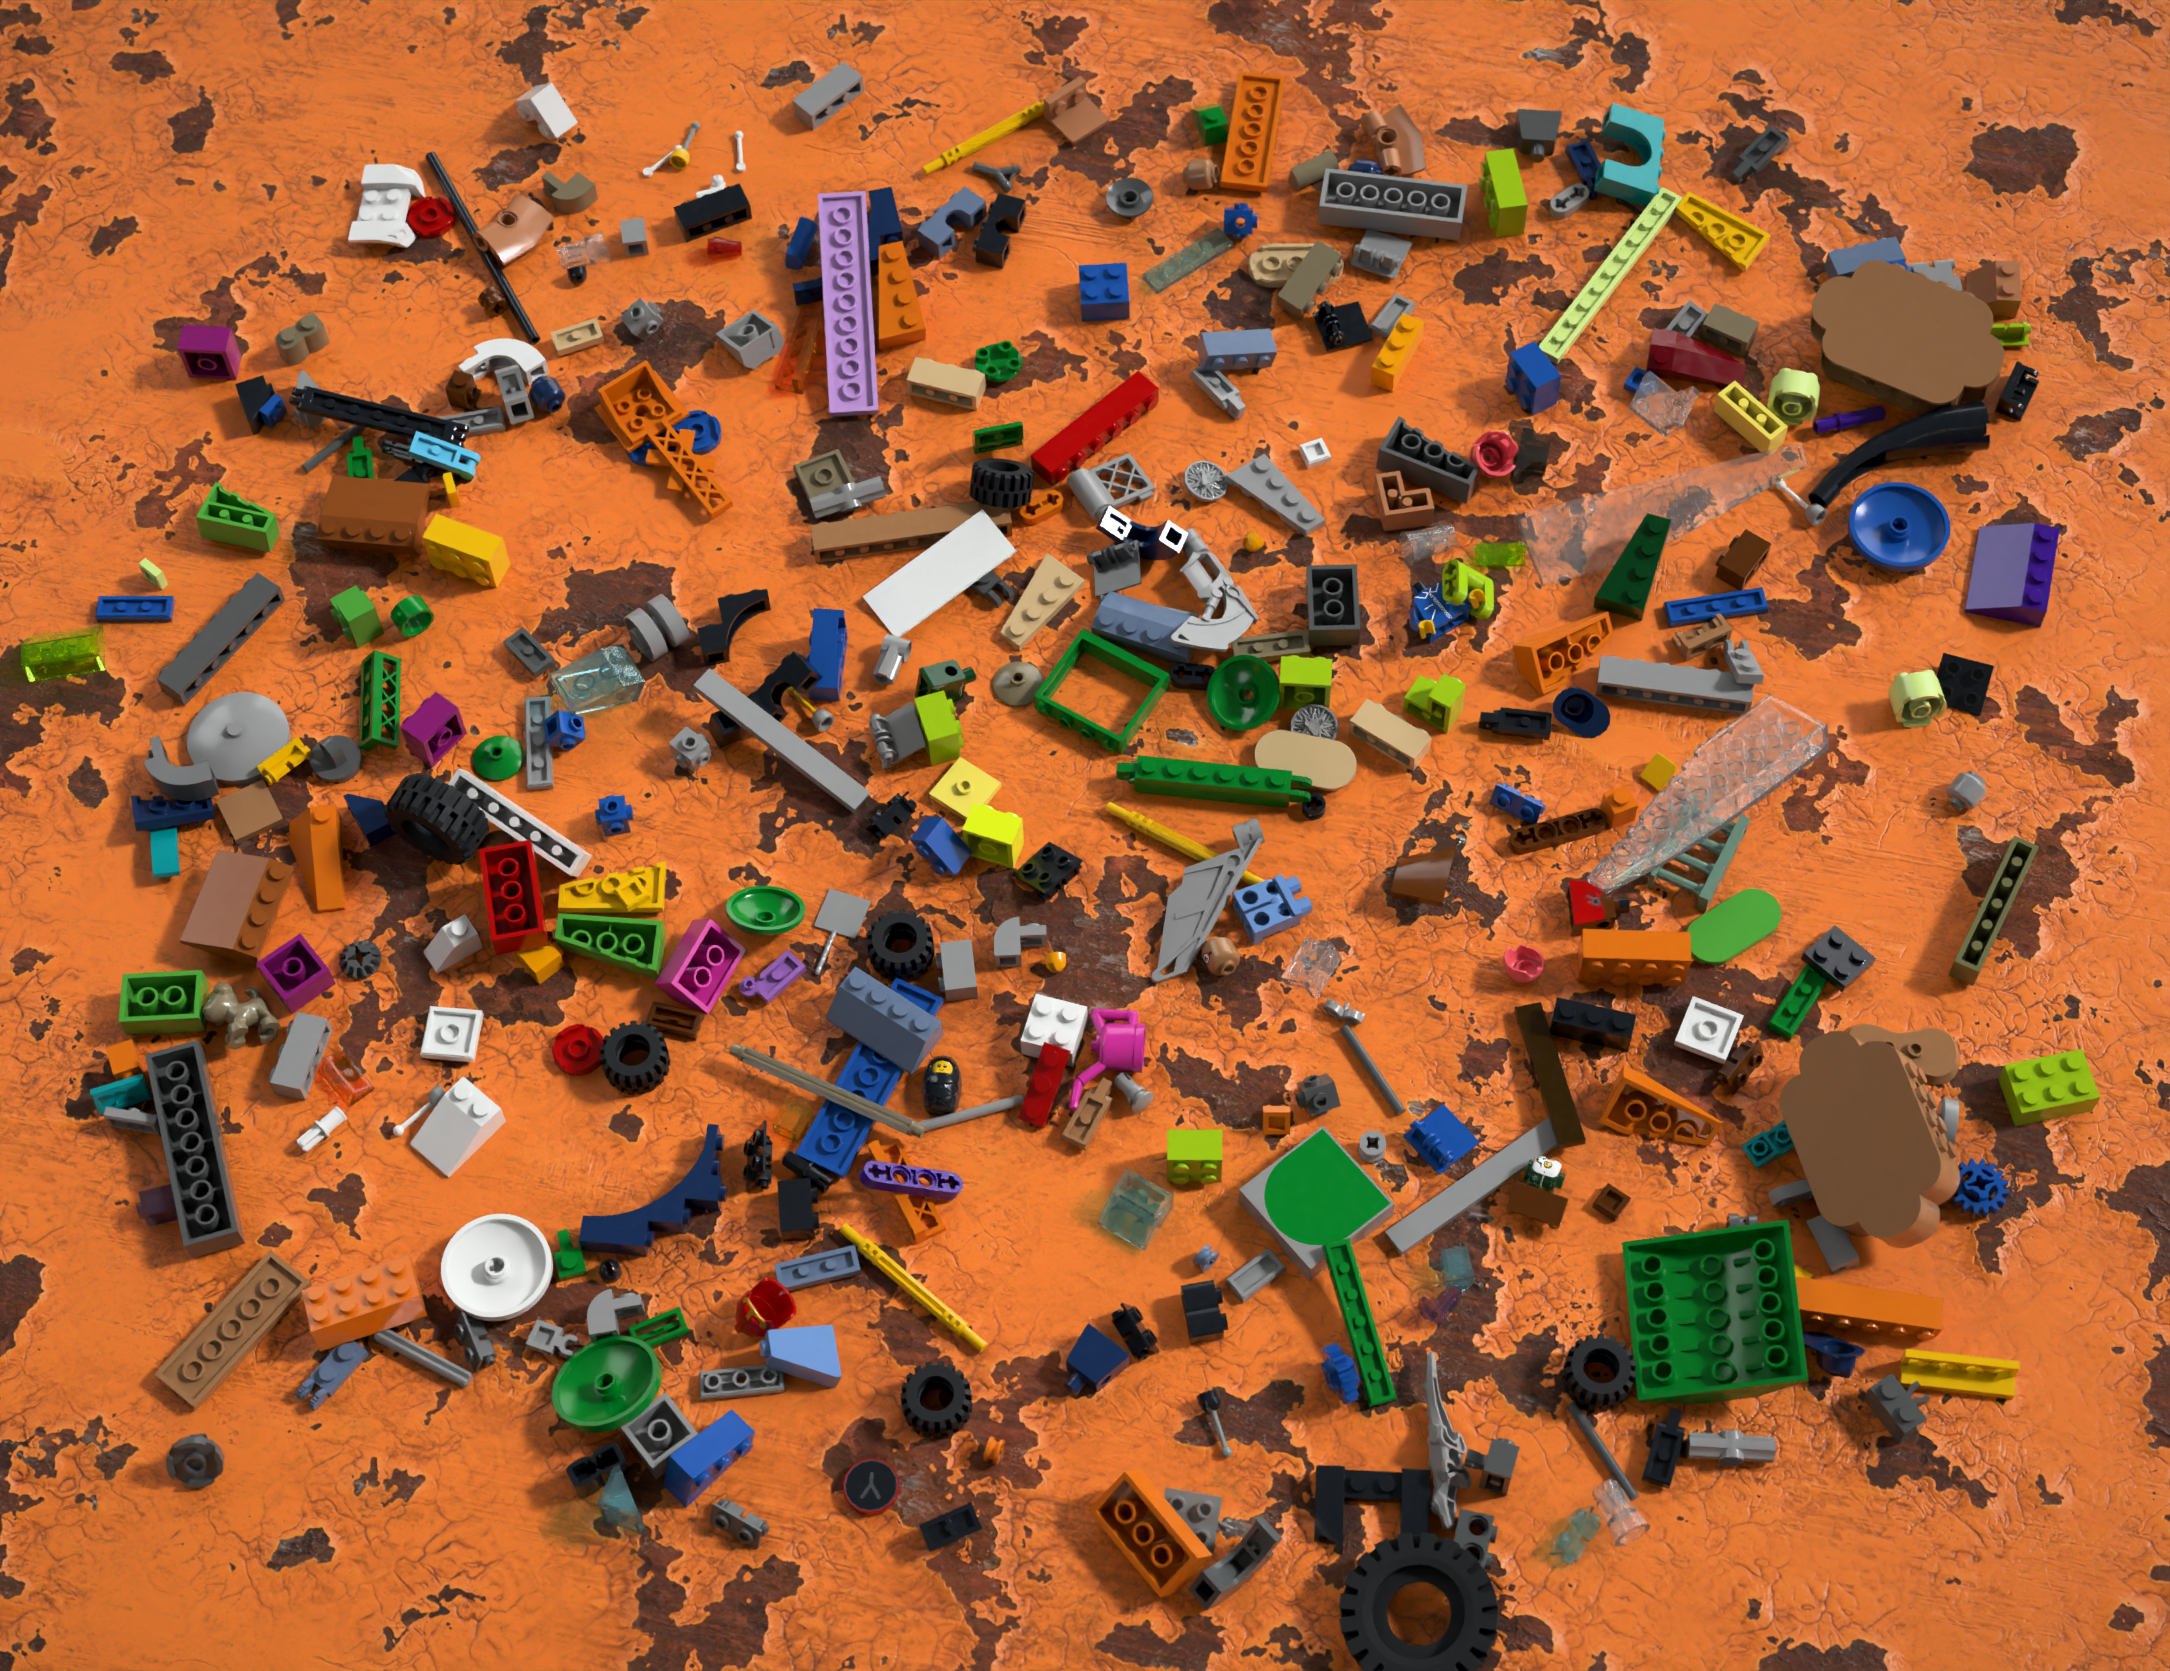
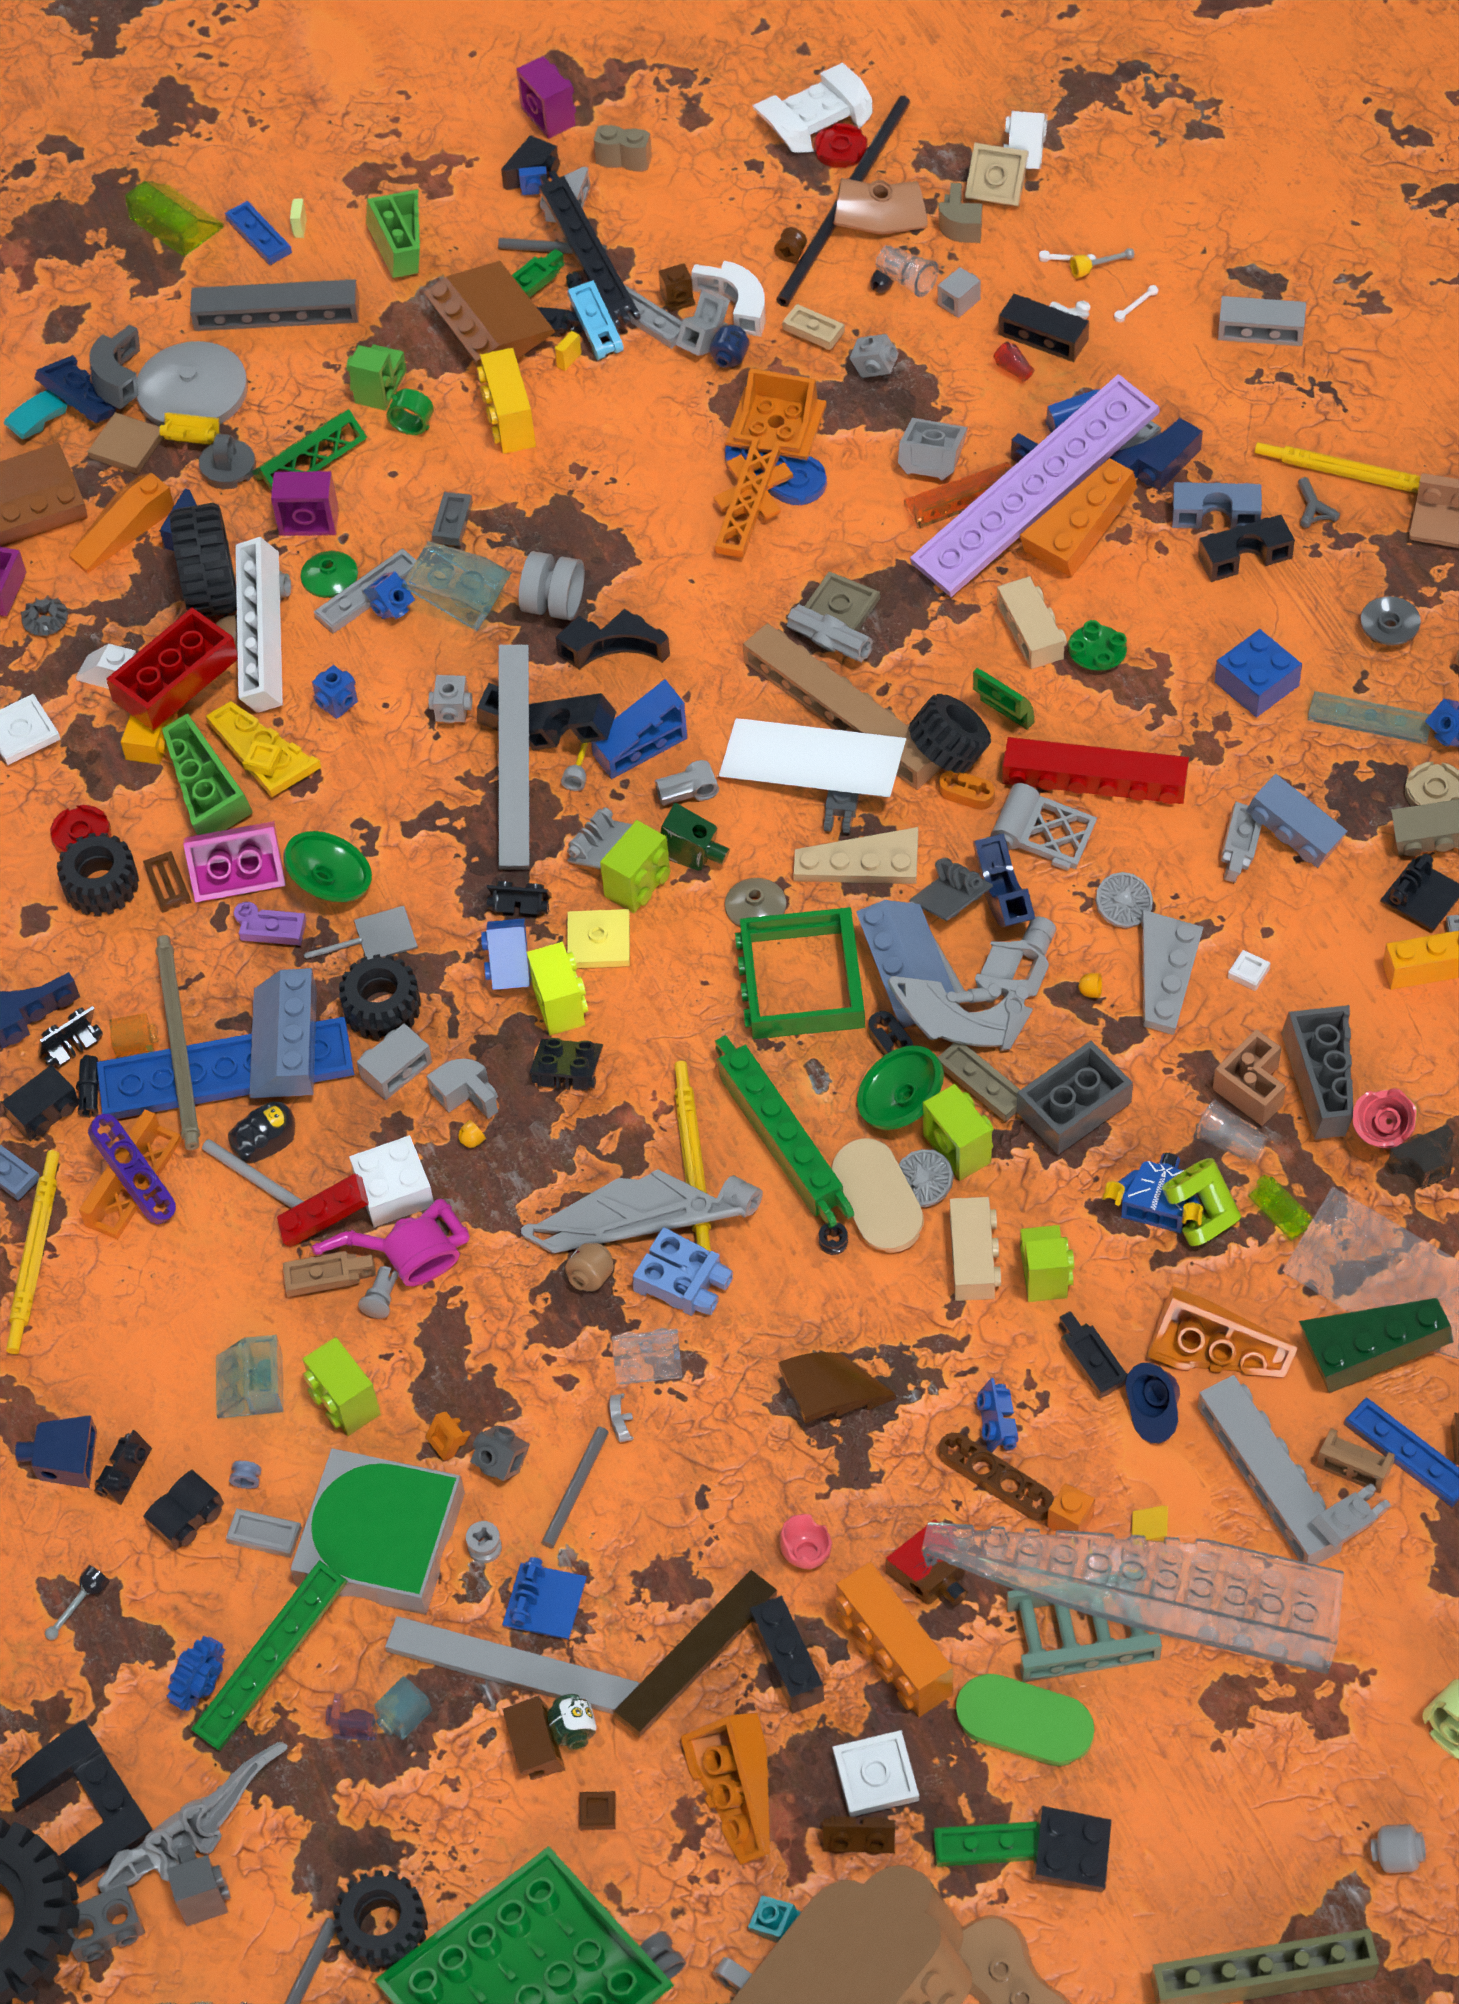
camera: 55 degrees right, 5 degrees down
none -> tan plate [965,143,1029,207]

